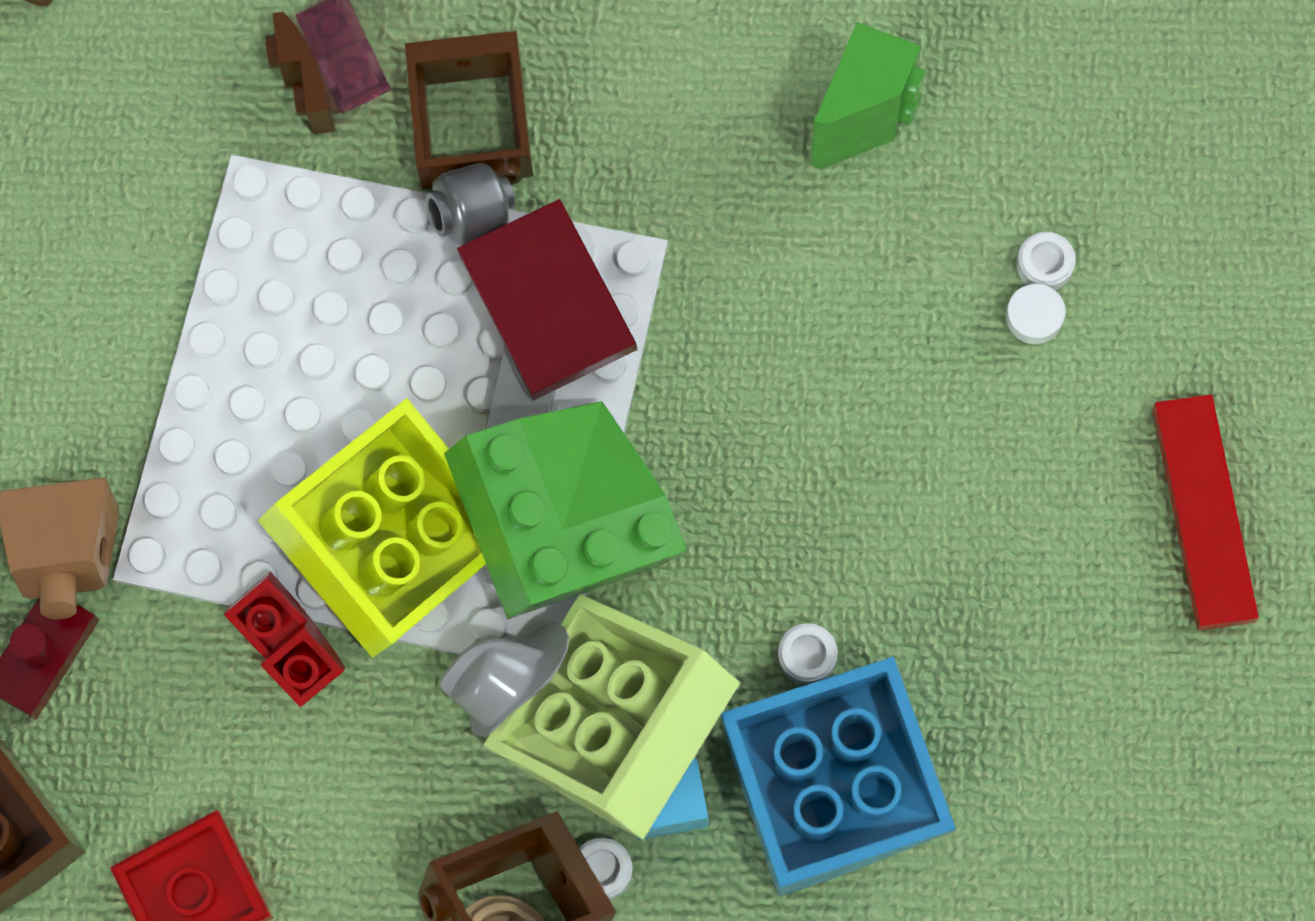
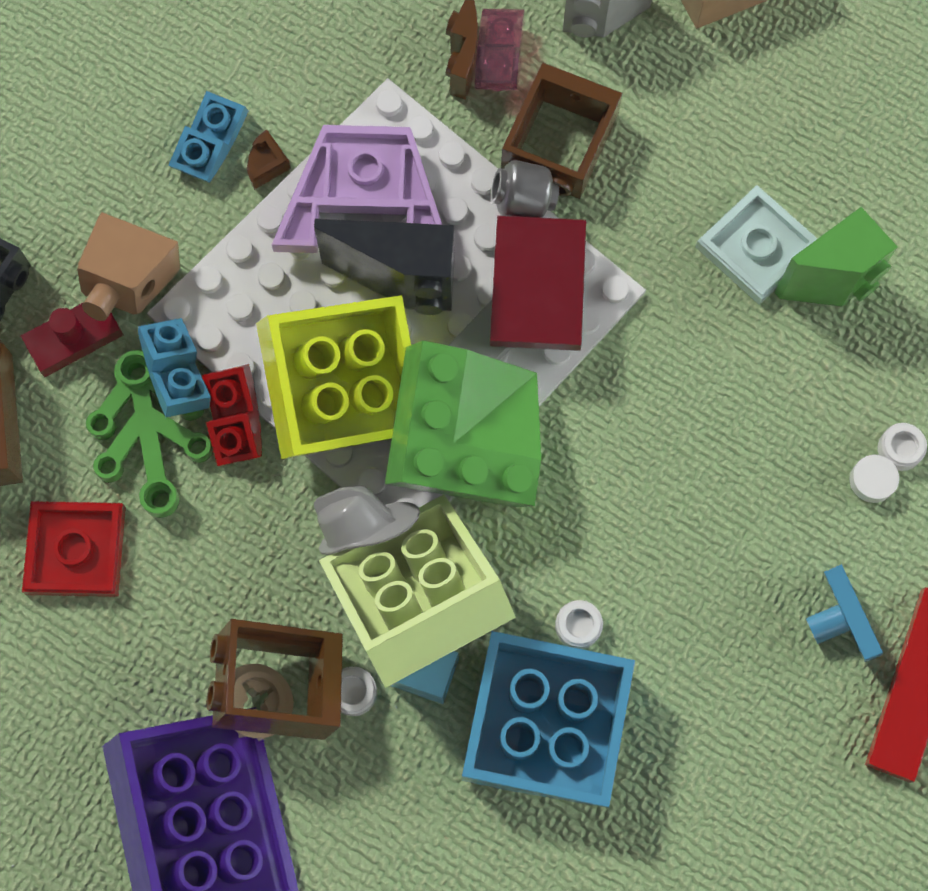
camera: 25 degrees right, 0 degrees up
none -> bright green plant [86,350,213,518]
none -> dark azure slope [138,318,211,418]
none -> dark azure slope [168,91,249,183]
none -> reddish brown tile [247,130,291,190]
none -> lavender wing [272,125,442,253]
none -> black slope [314,219,454,315]
none -> light aqua tile [695,185,817,305]
none -> dark azure tile [806,564,883,662]

